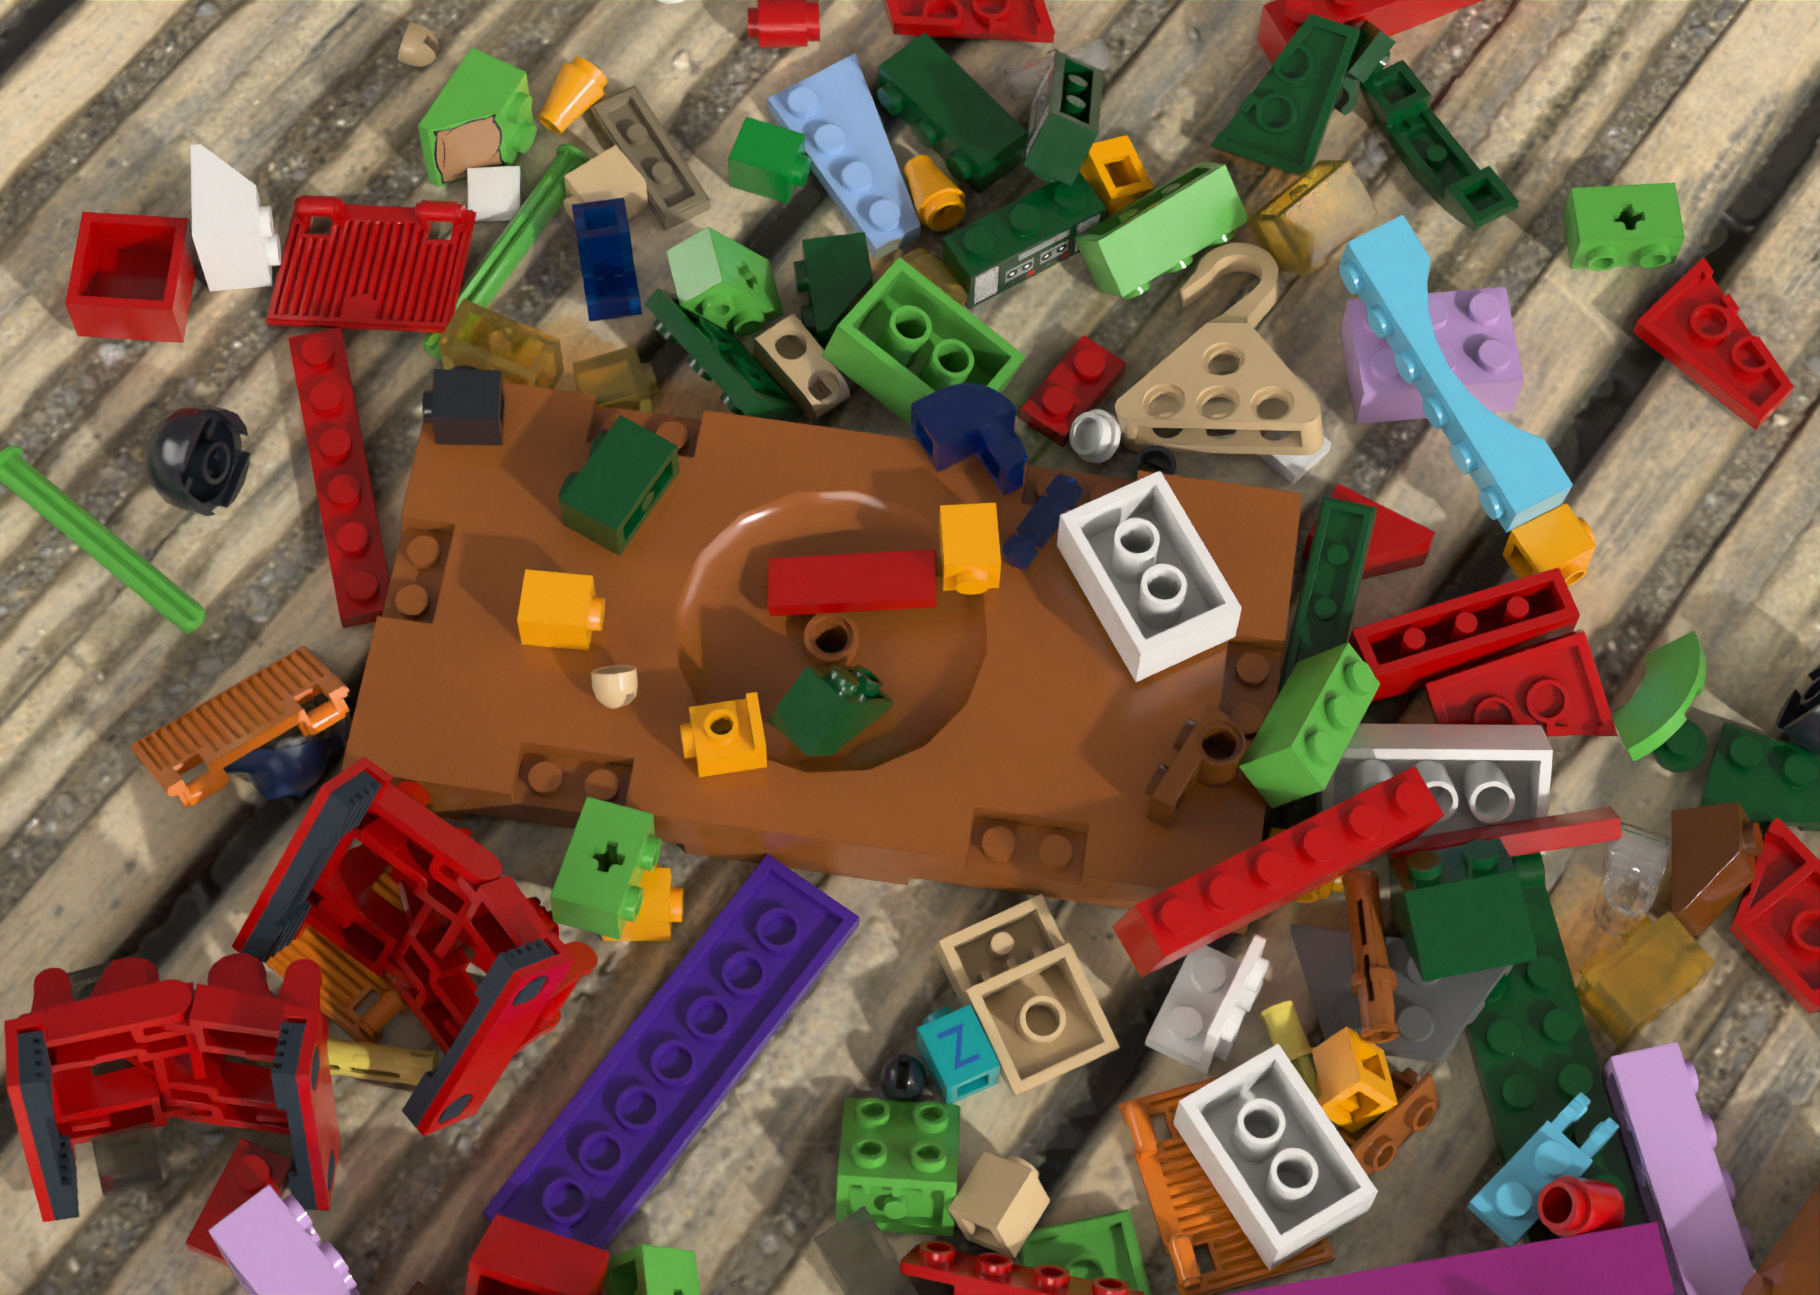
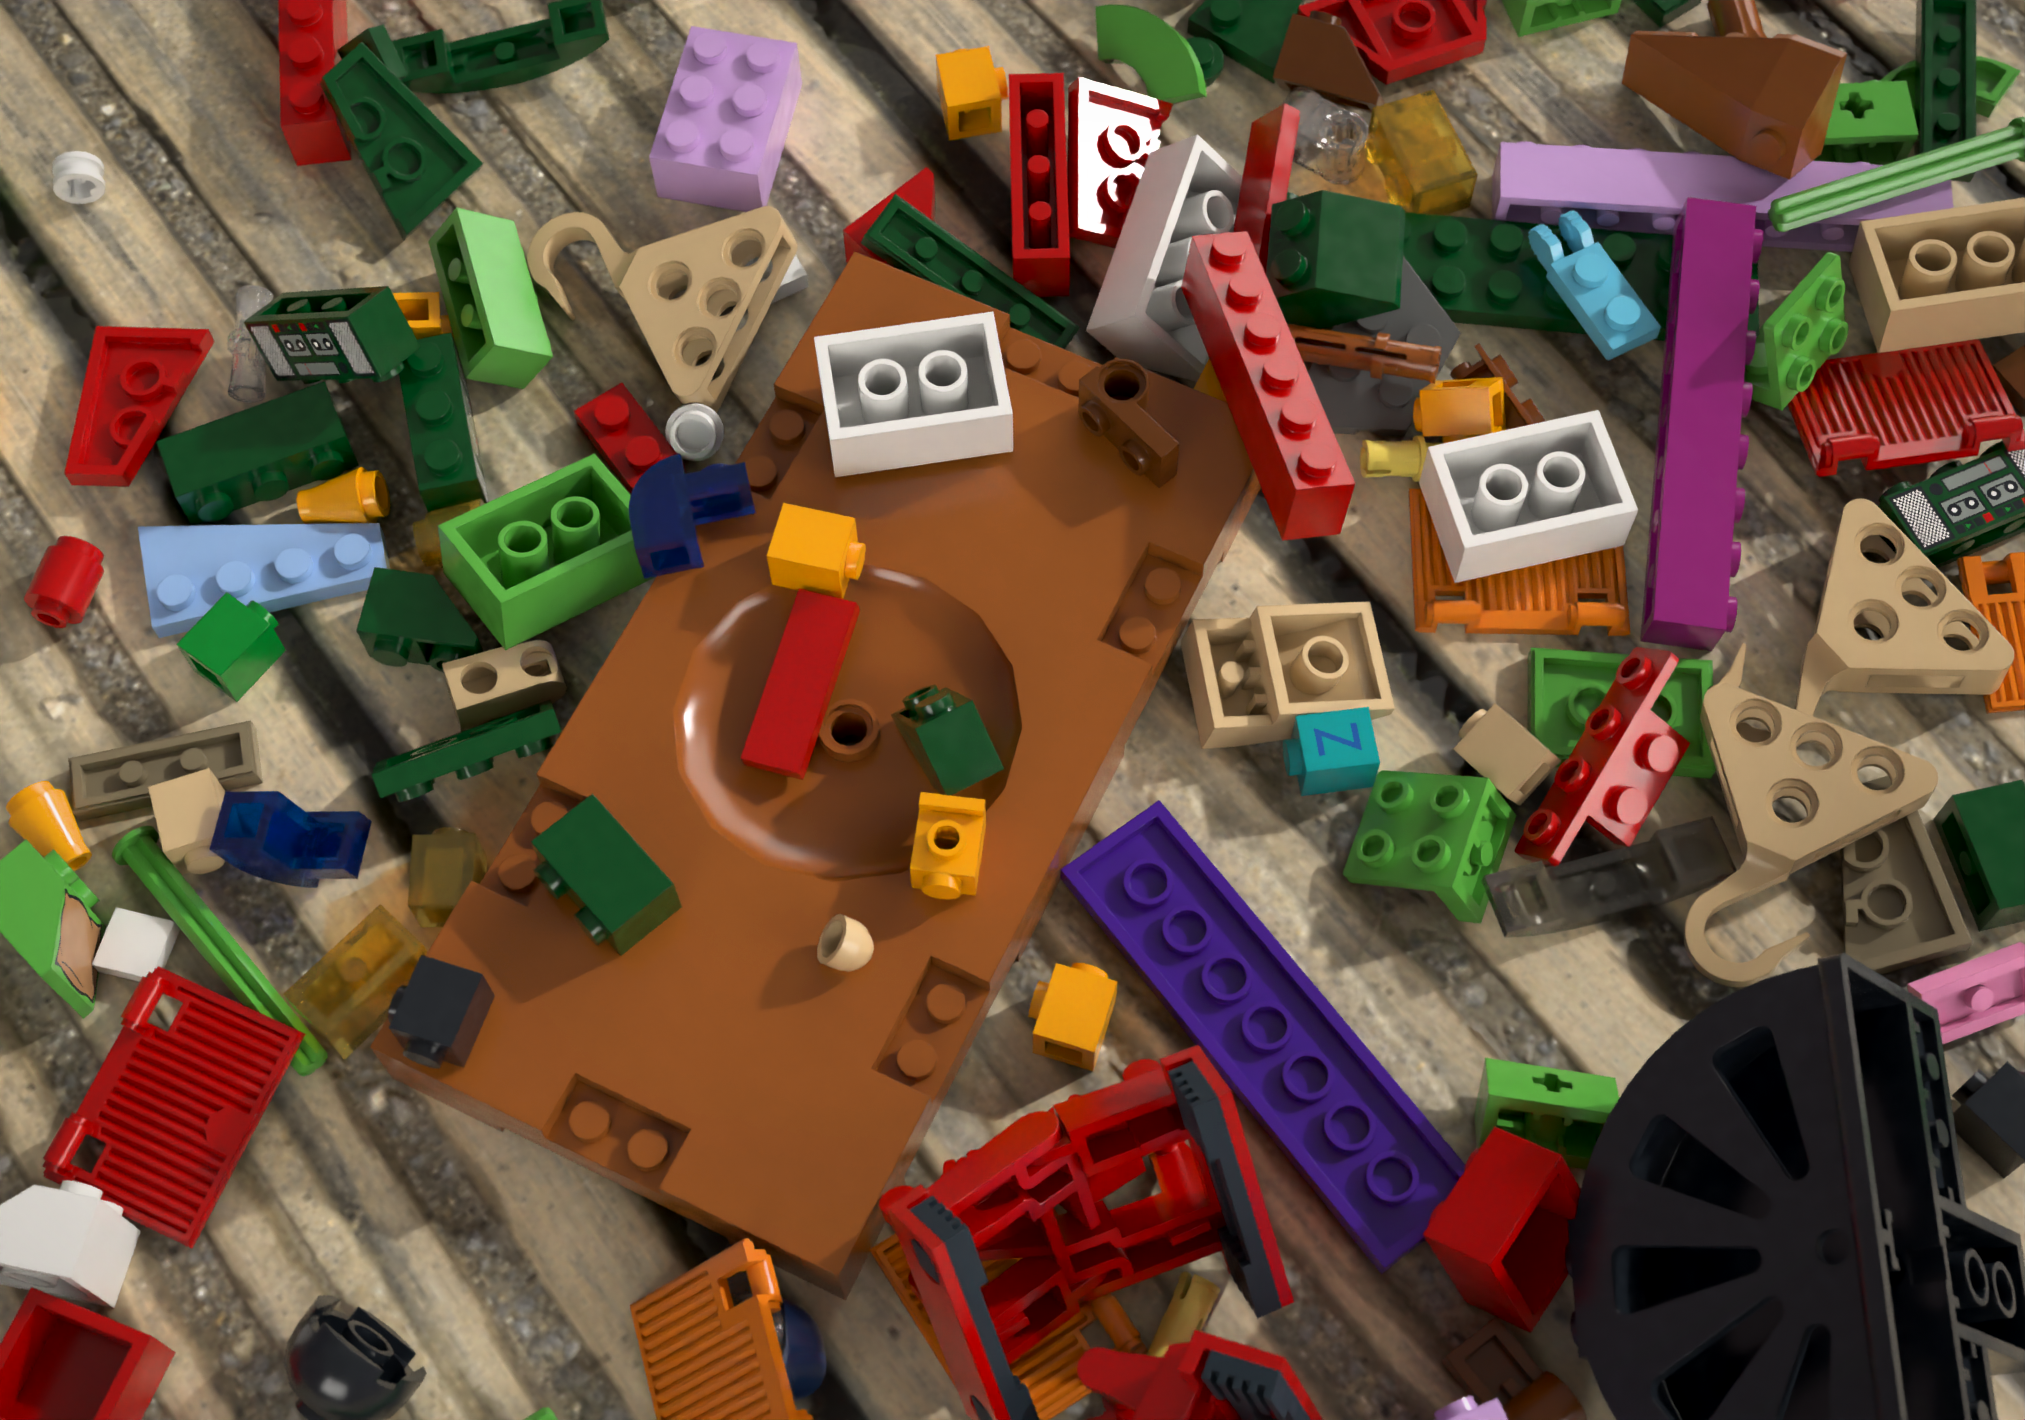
camera: 70 degrees left, 0 degrees up
red plate [288,327,390,628] -> none
light orange brick [517,569,605,651] -> none
bright green brick [550,797,662,940] -> none
bright green brick [666,227,784,338] -> none
black hinge [879,1054,926,1102] -> none
clear blue axle [1001,474,1083,570] -> none
black hinge [1133,445,1177,480] -> none
white bracket [1145,934,1270,1075] -> none
bright green brick [1239,642,1380,808] -> none
clear yellow brick [1247,160,1378,275] -> none
medium azure arch [1339,215,1573,533] -> none
red brick [1537,1176,1625,1237] -> none

